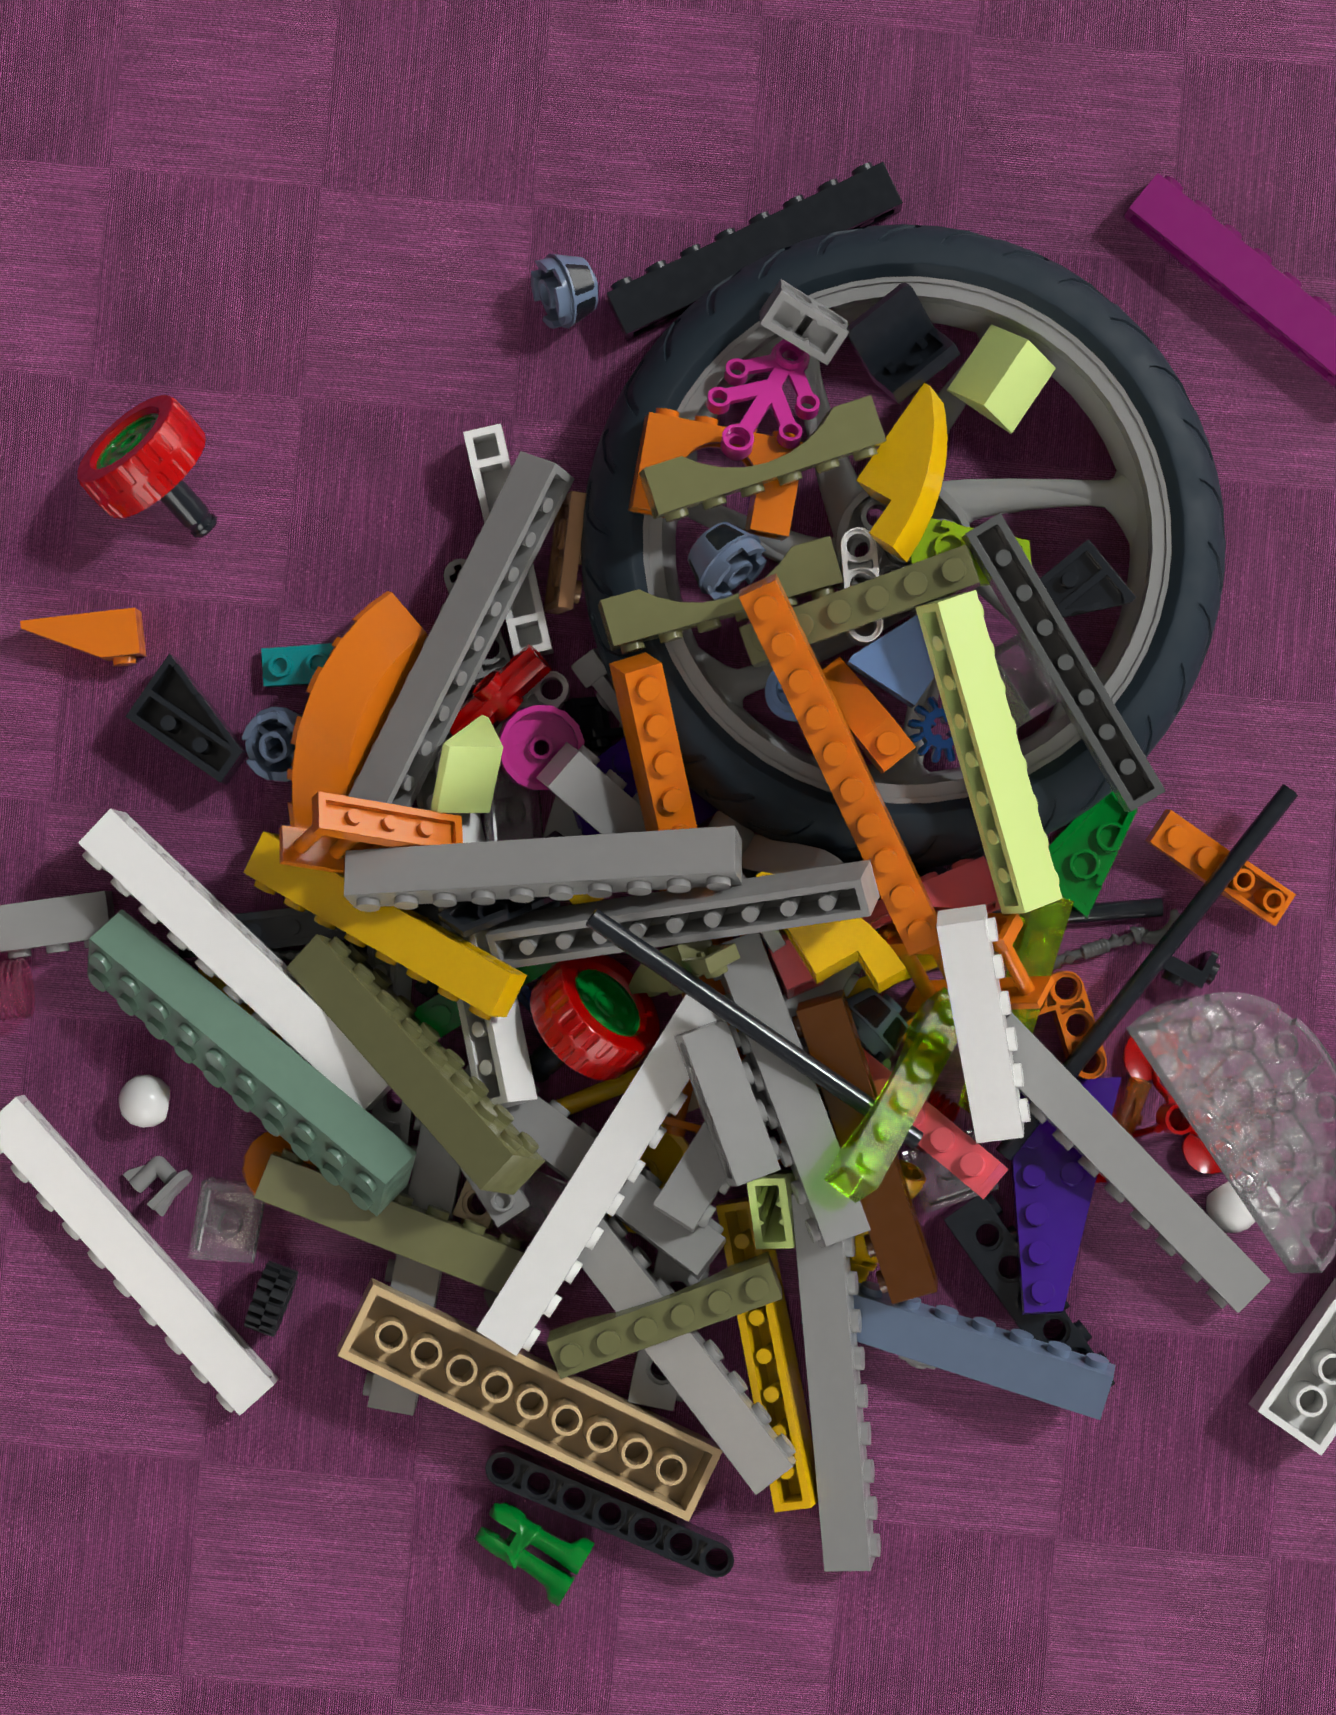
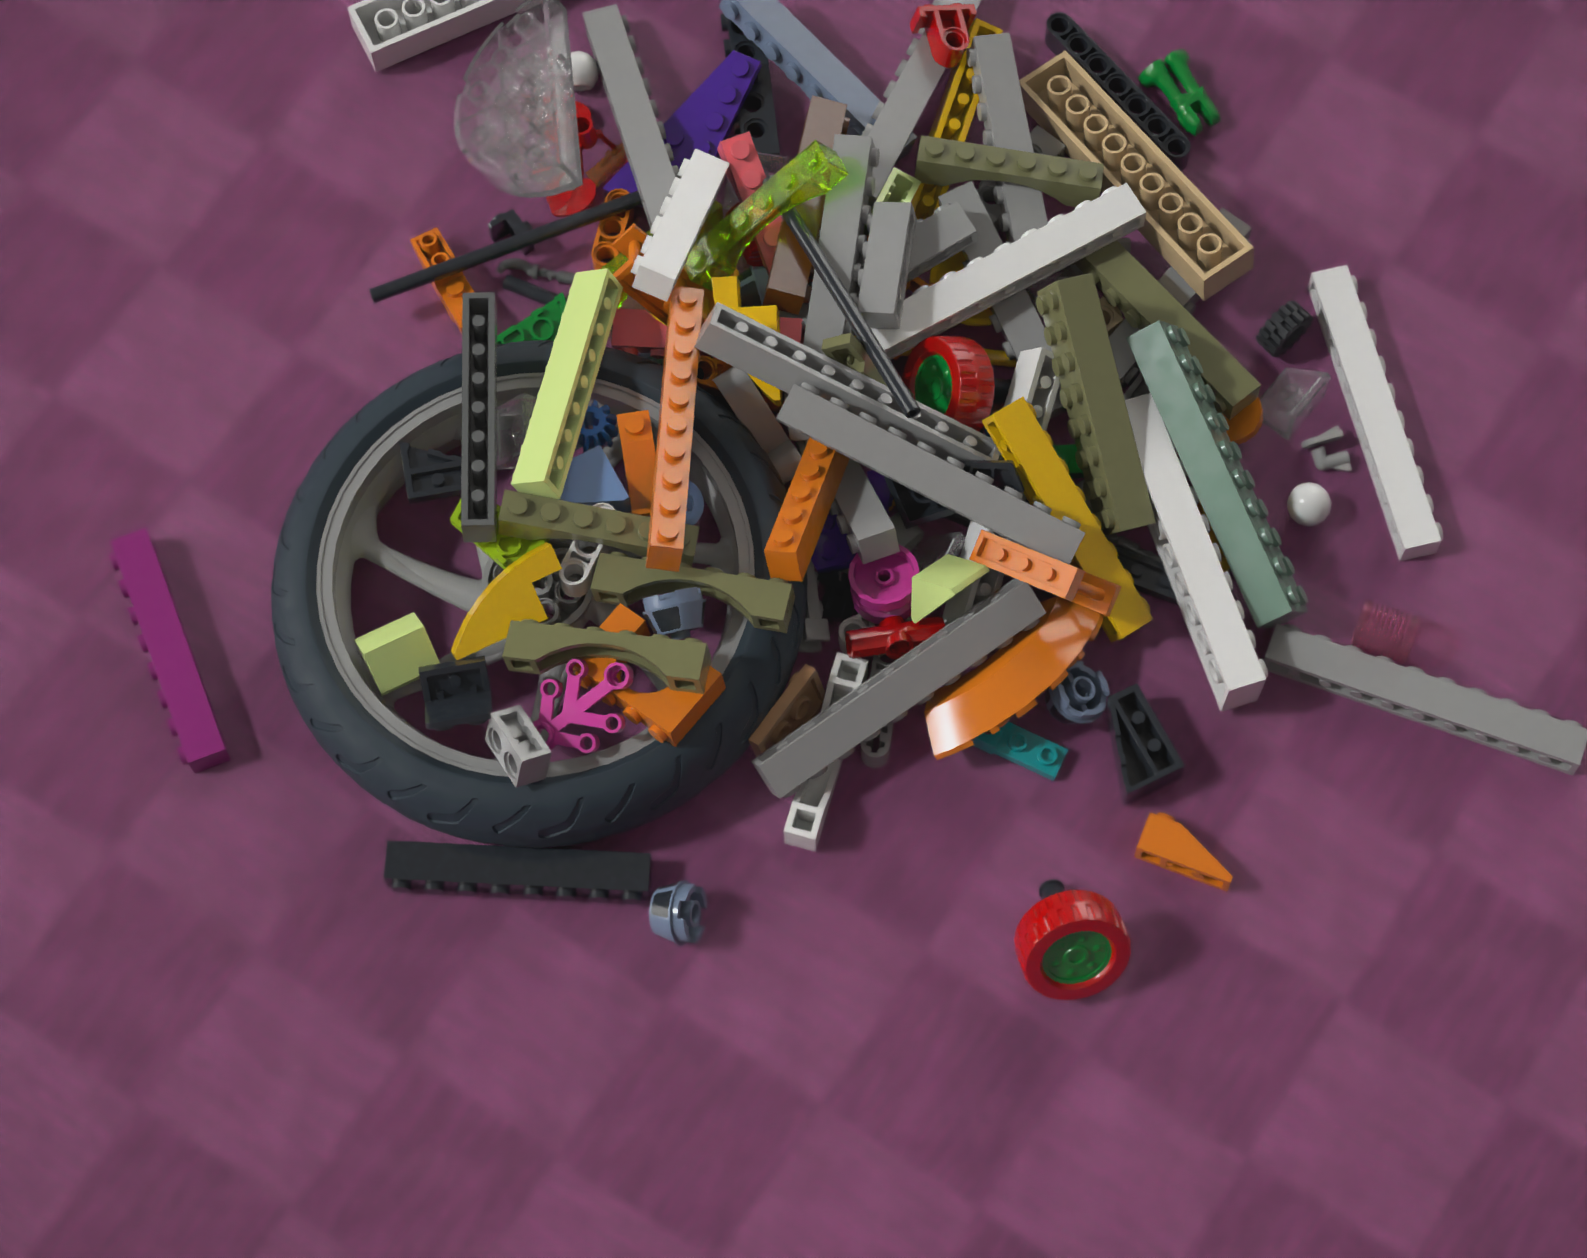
camera: 145 degrees left, 20 degrees down
none -> red pin [909,3,977,68]

